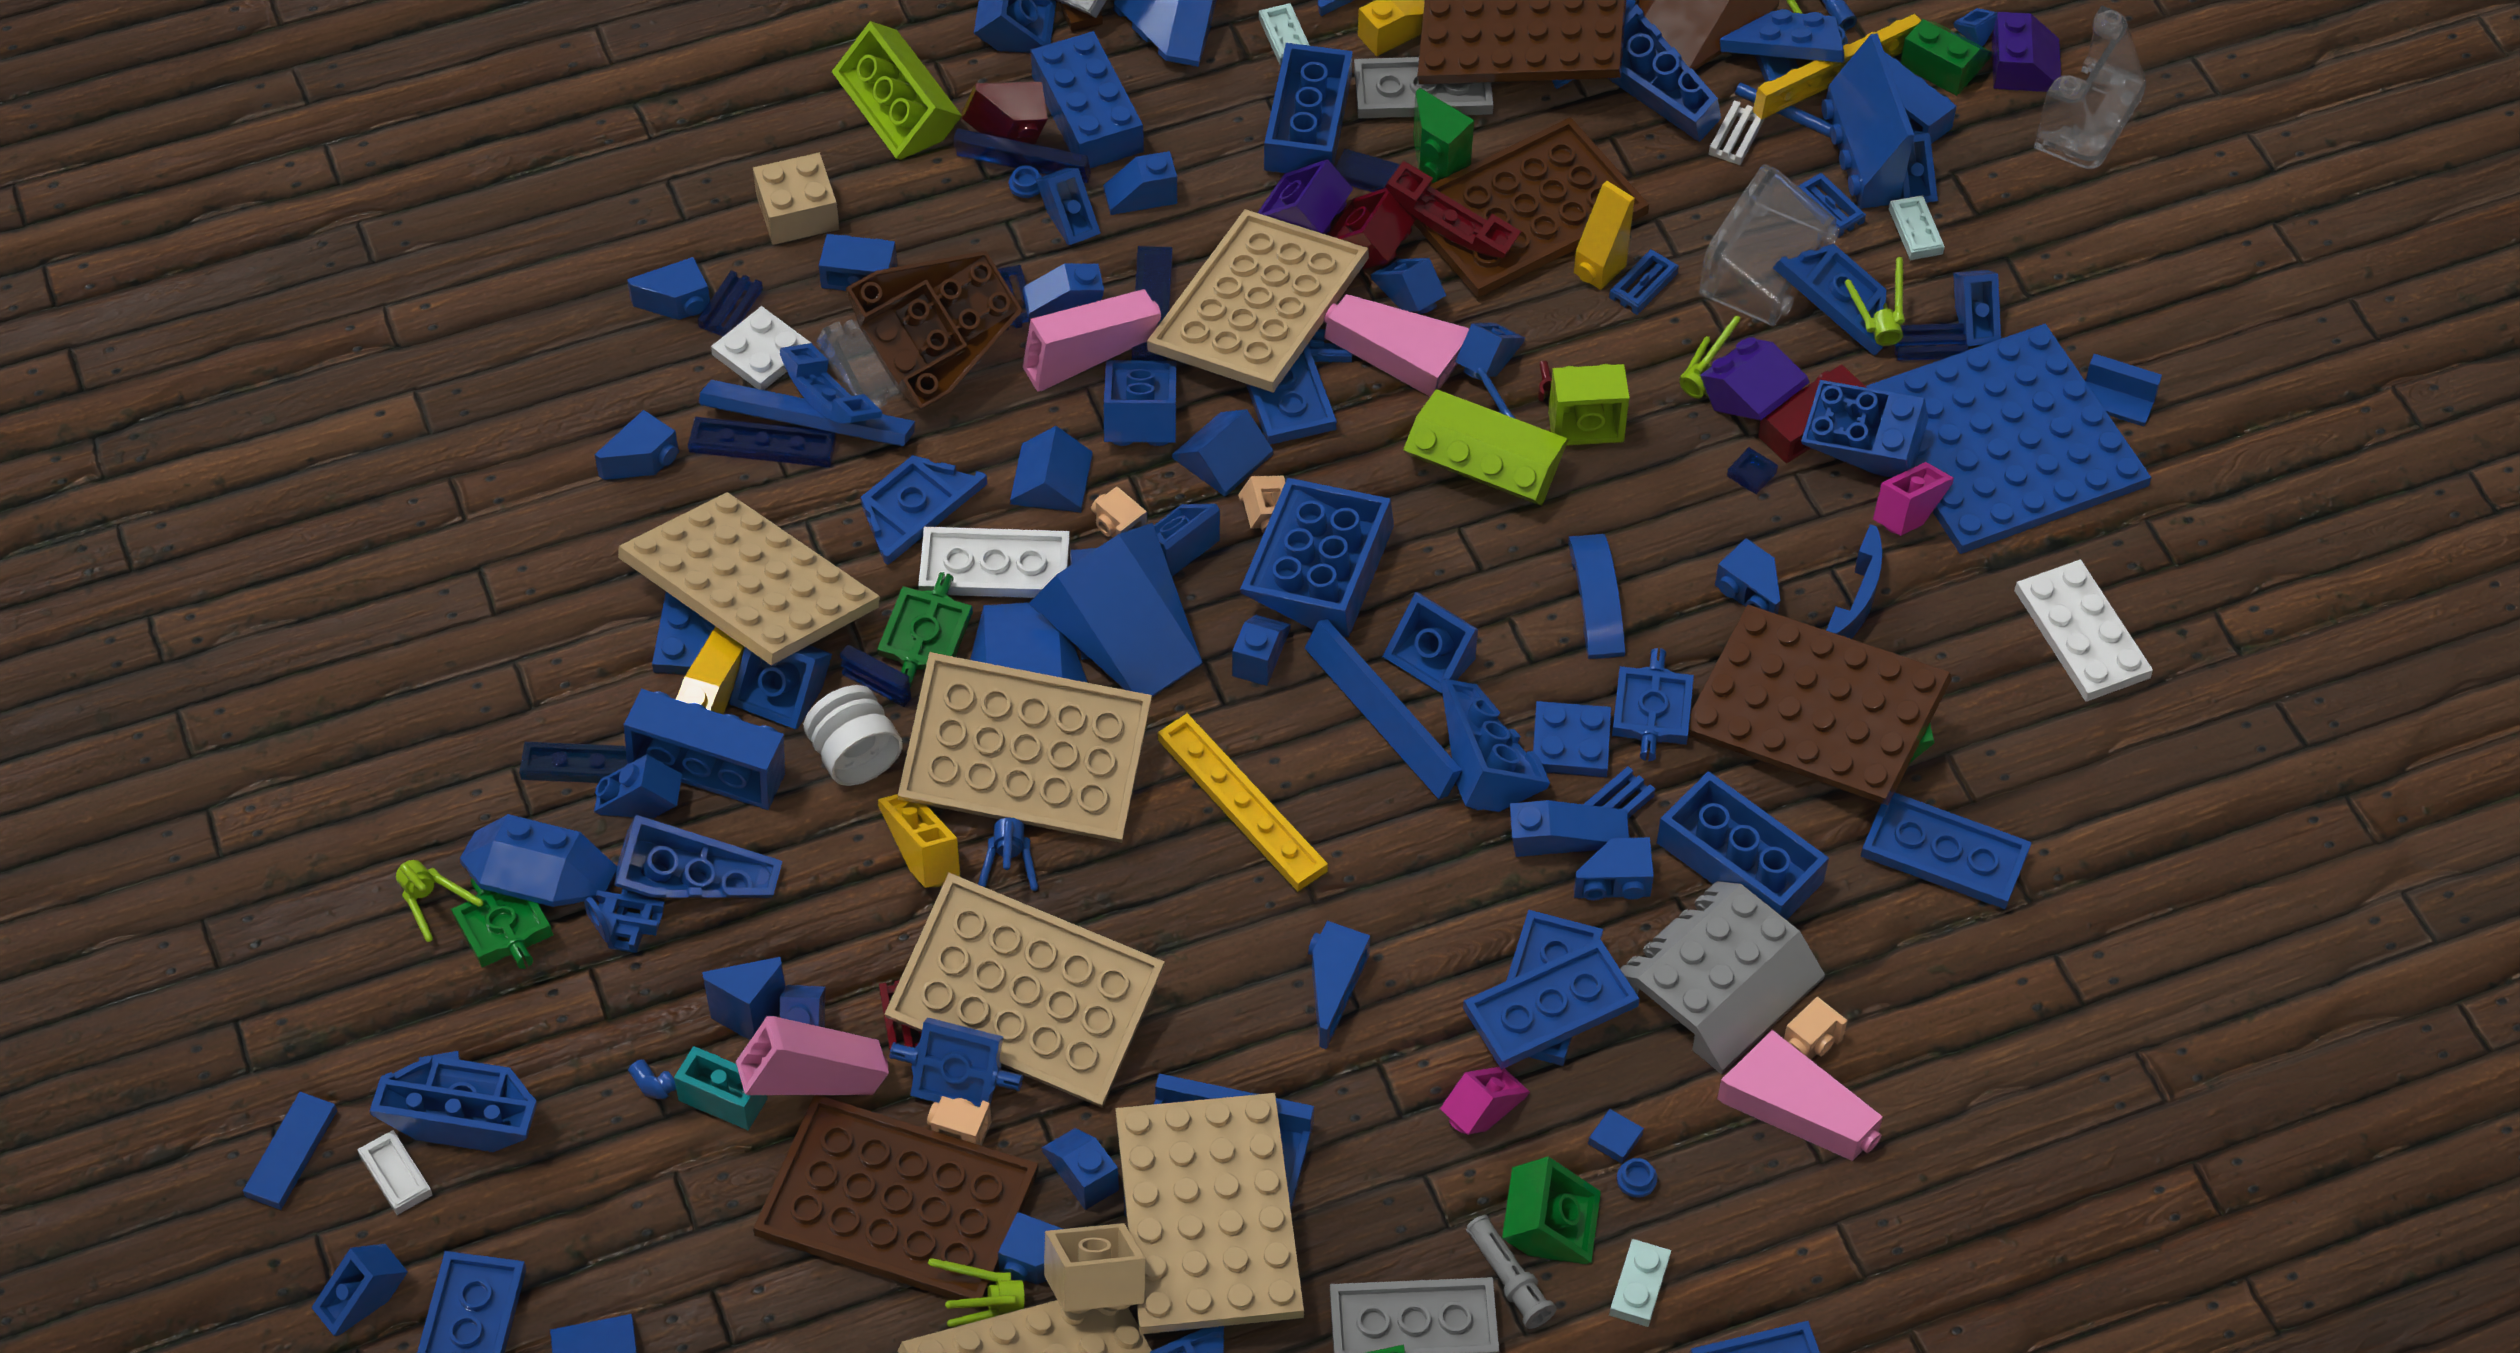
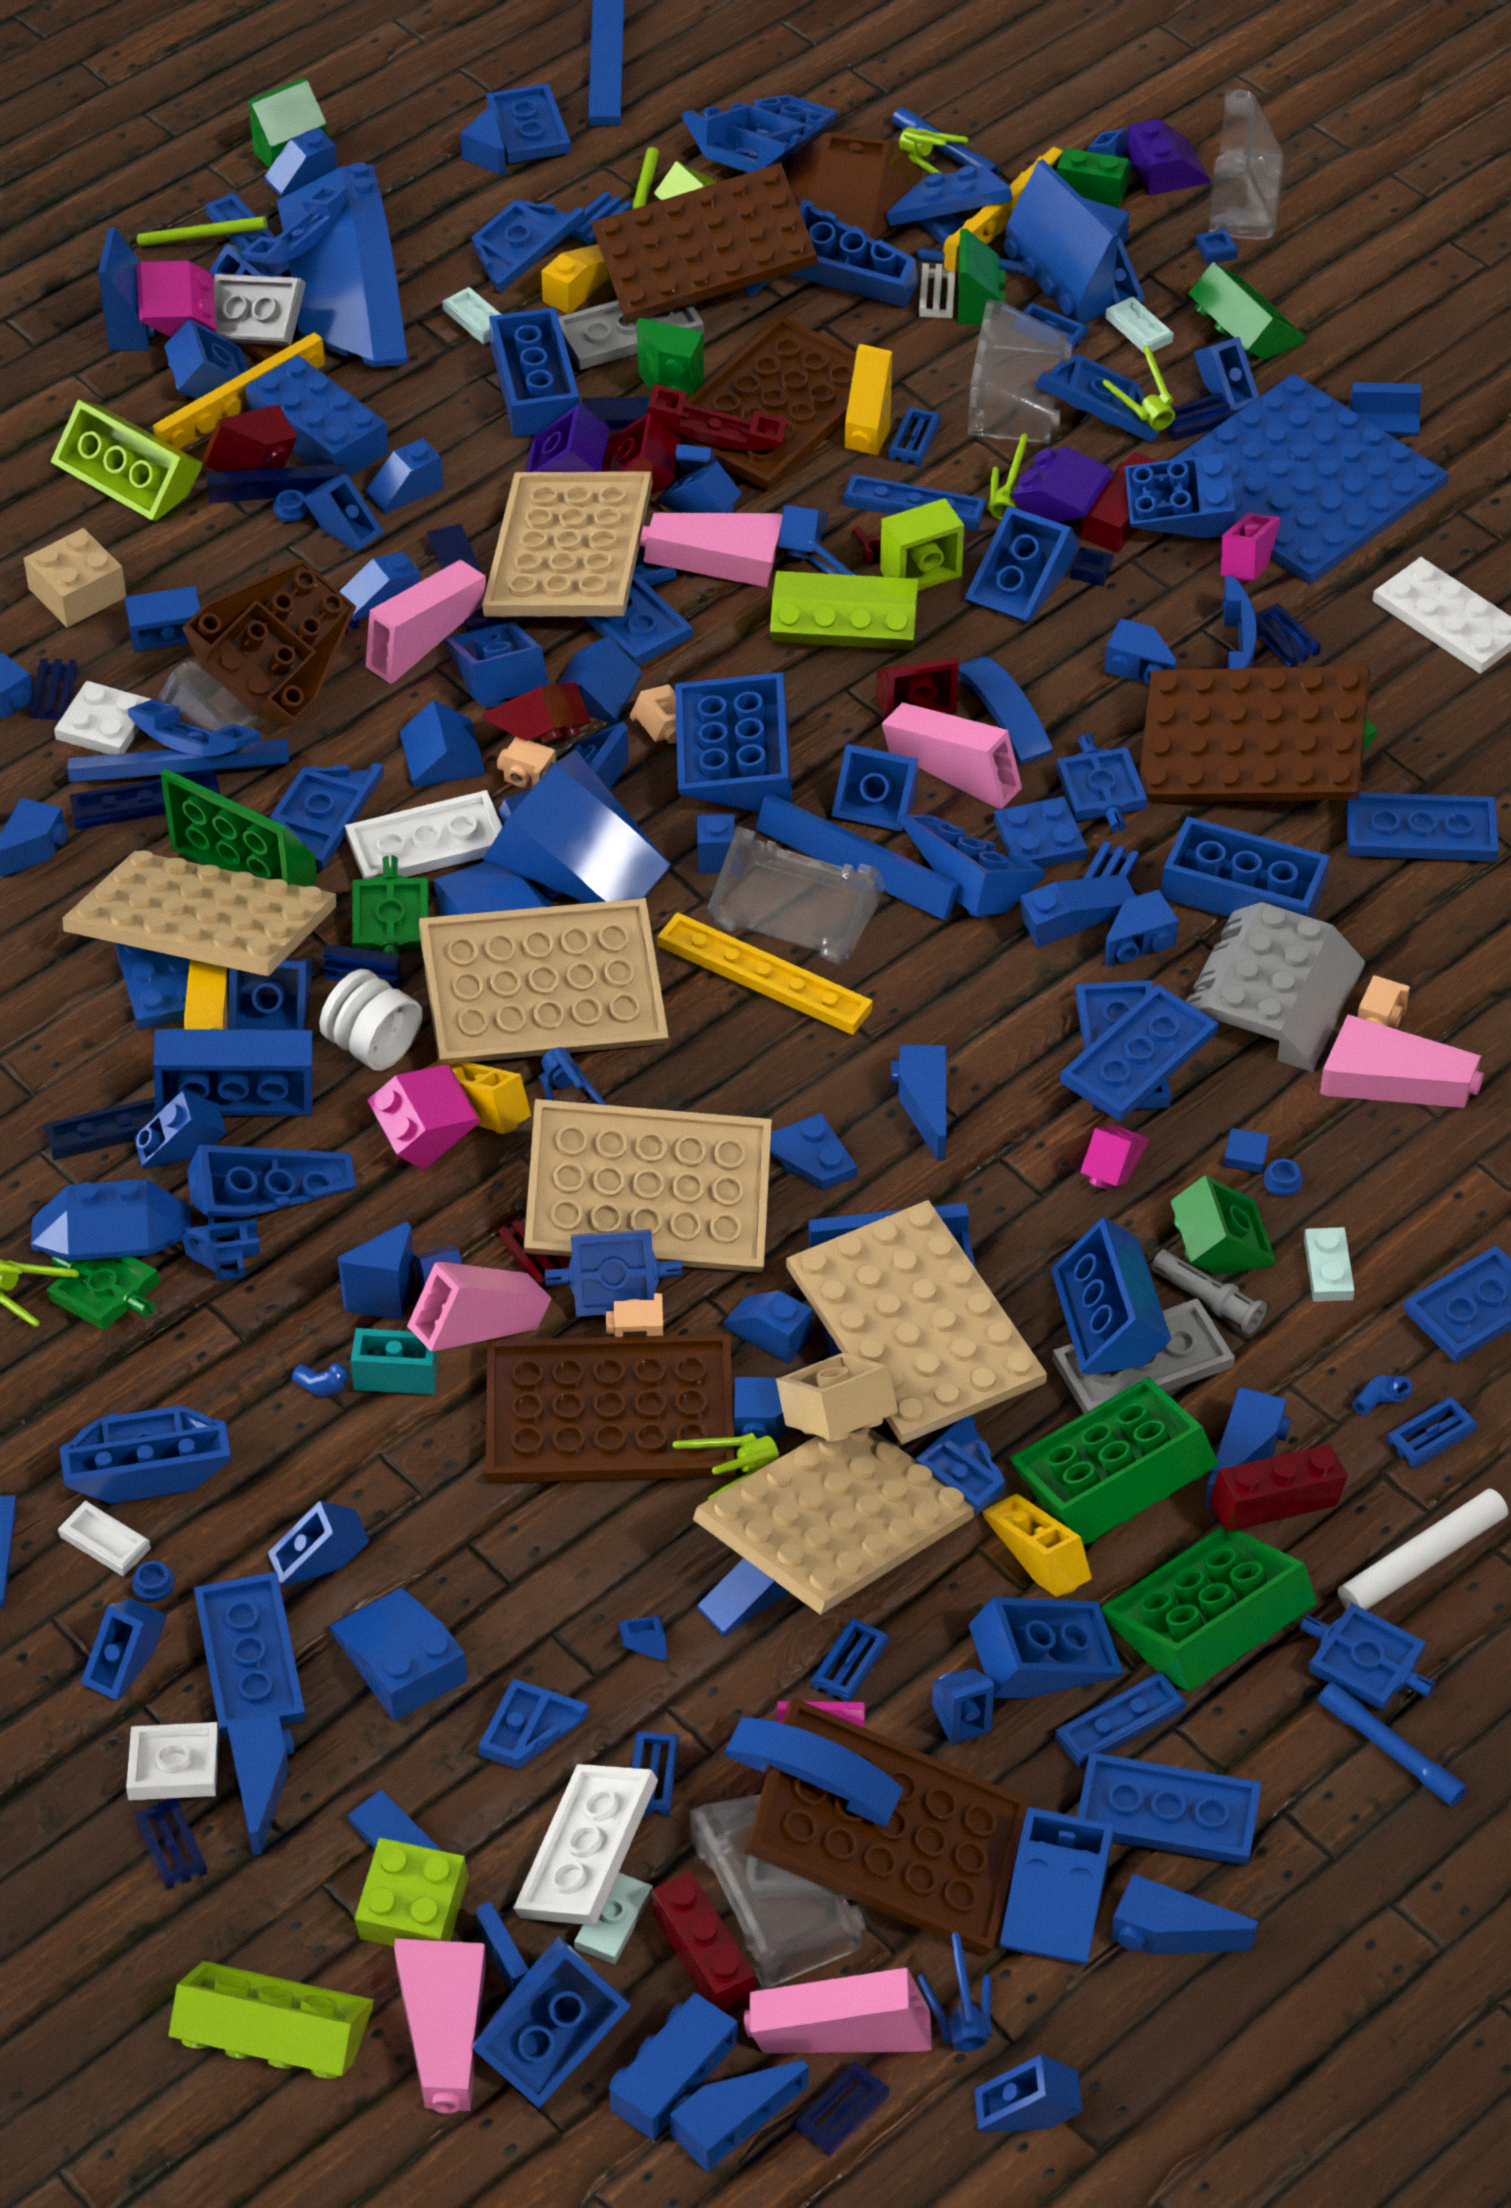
camera: 20 degrees left, 5 degrees down
none -> blue plate [132,1561,175,1602]
none -> yellow plate [153,332,325,449]
none -> green slope [160,768,318,887]
none -> blue slope [268,1501,369,1586]
none -> dark pink slope [367,1064,481,1171]
none -> dark red slope [482,682,591,744]
none -> blue tile [675,444,718,472]
none -> clear windscreen [707,826,886,963]
none -> blue wing [770,1113,857,1191]
none -> blue tile [843,474,987,531]
none -> dark red slope [876,658,959,720]
none -> bright pink slope [882,702,1022,809]
none -> green slope [958,228,1006,325]
none -> blue slope [964,506,1079,623]
none -> blue slope [1051,1217,1172,1375]
none -> green slope [1188,262,1307,360]
none -> blue tile [1195,229,1238,265]
none -> clear blue tile [1255,603,1321,667]

